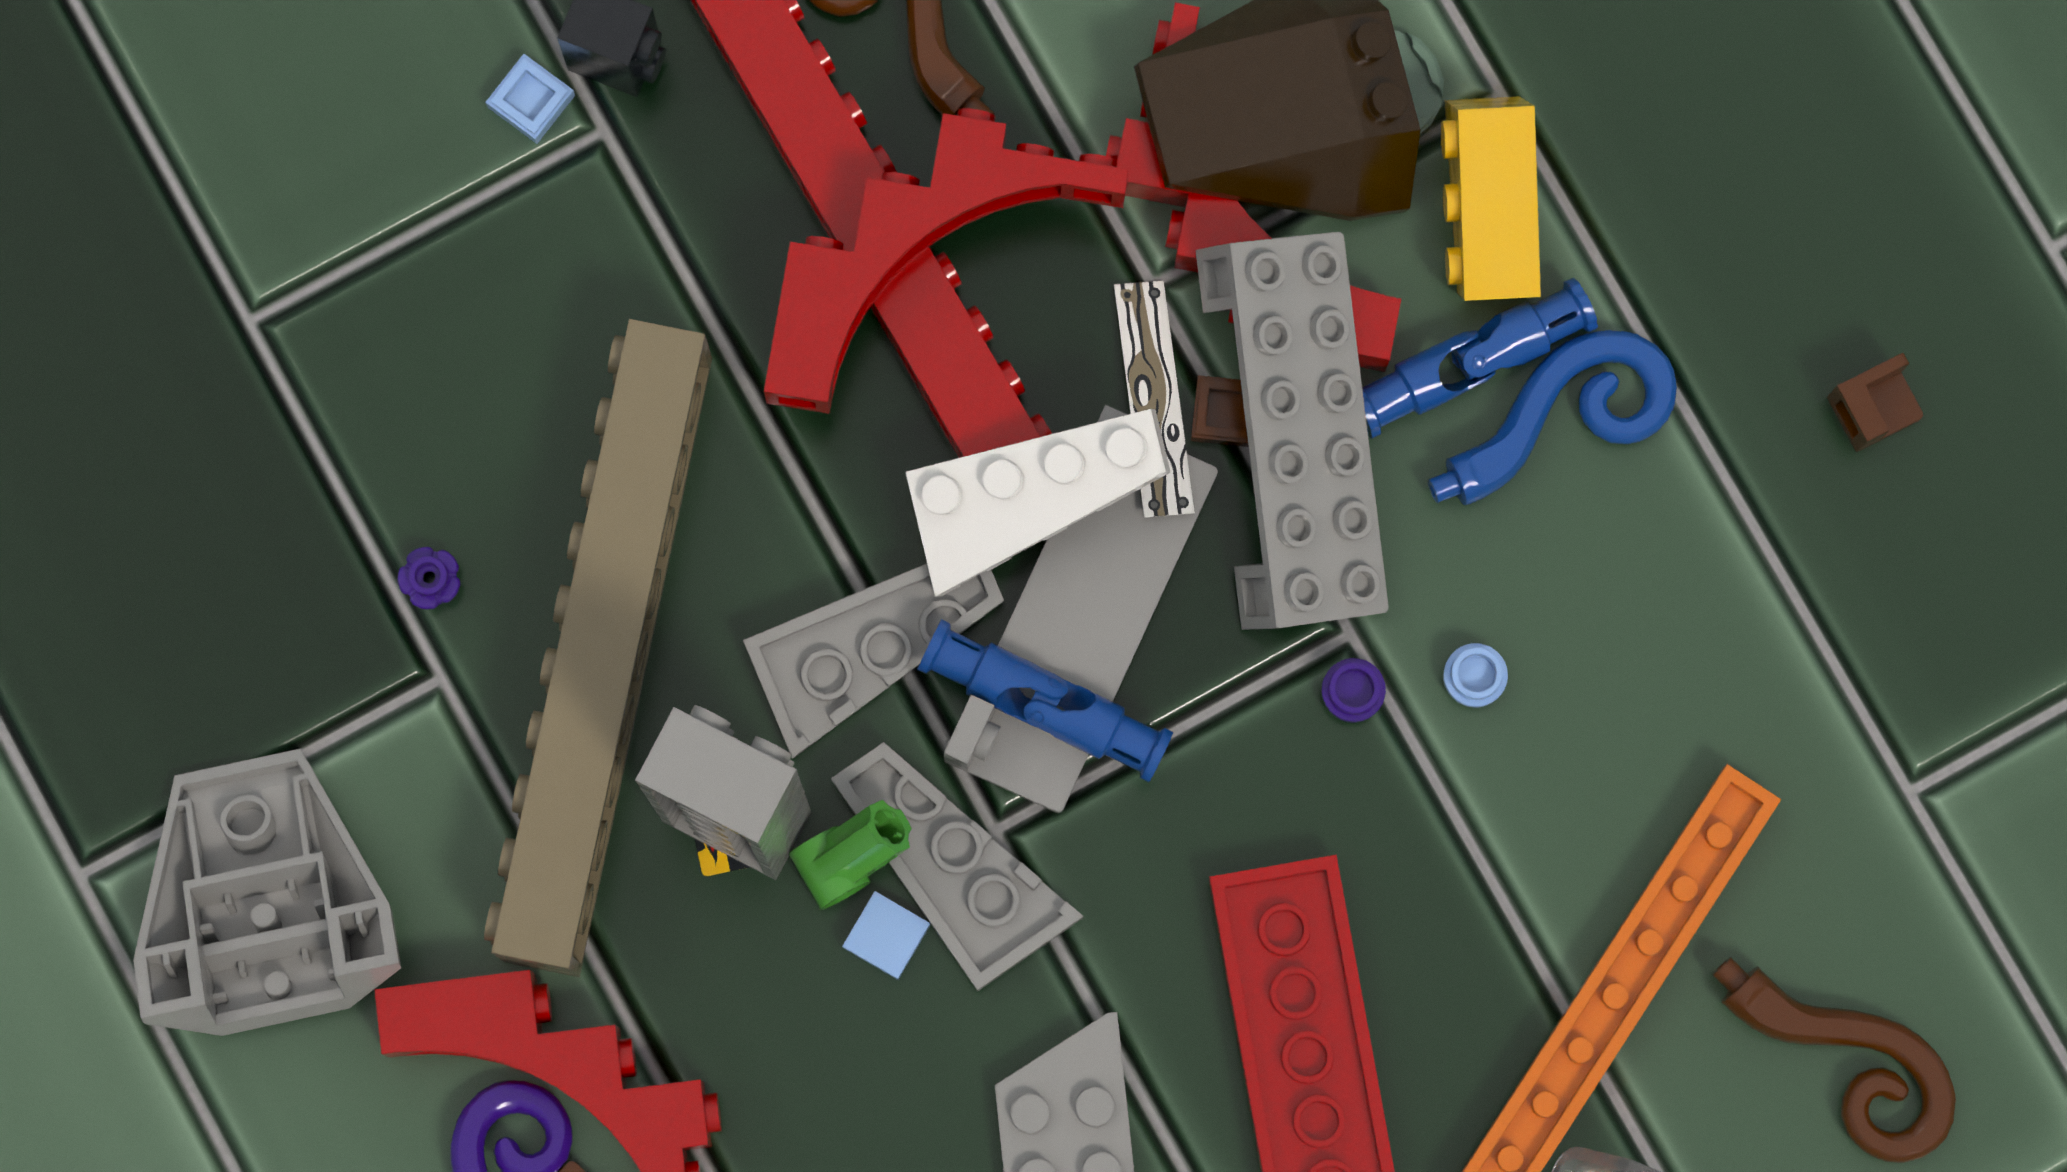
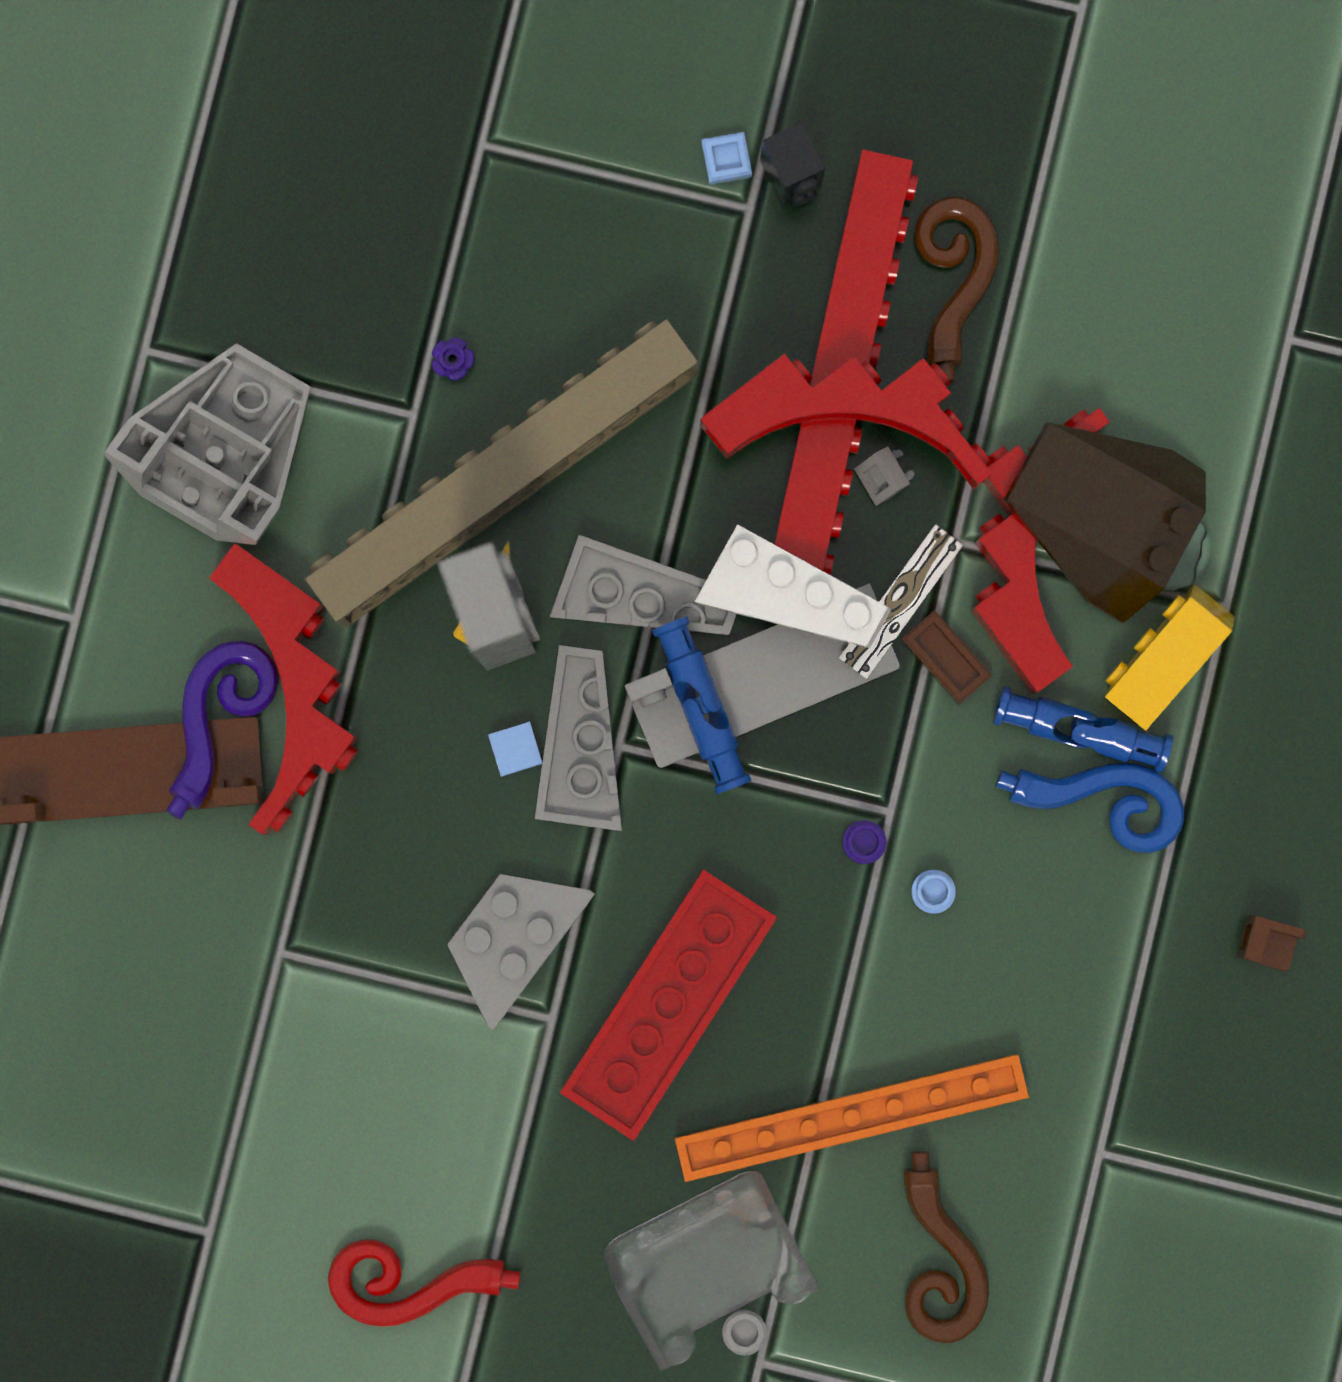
camera: 45 degrees right, 5 degrees up
bright green piece [789,800,912,910] -> none
light grey bracket [1195,232,1389,630] -> none
none -> light grey tile [854,447,915,506]

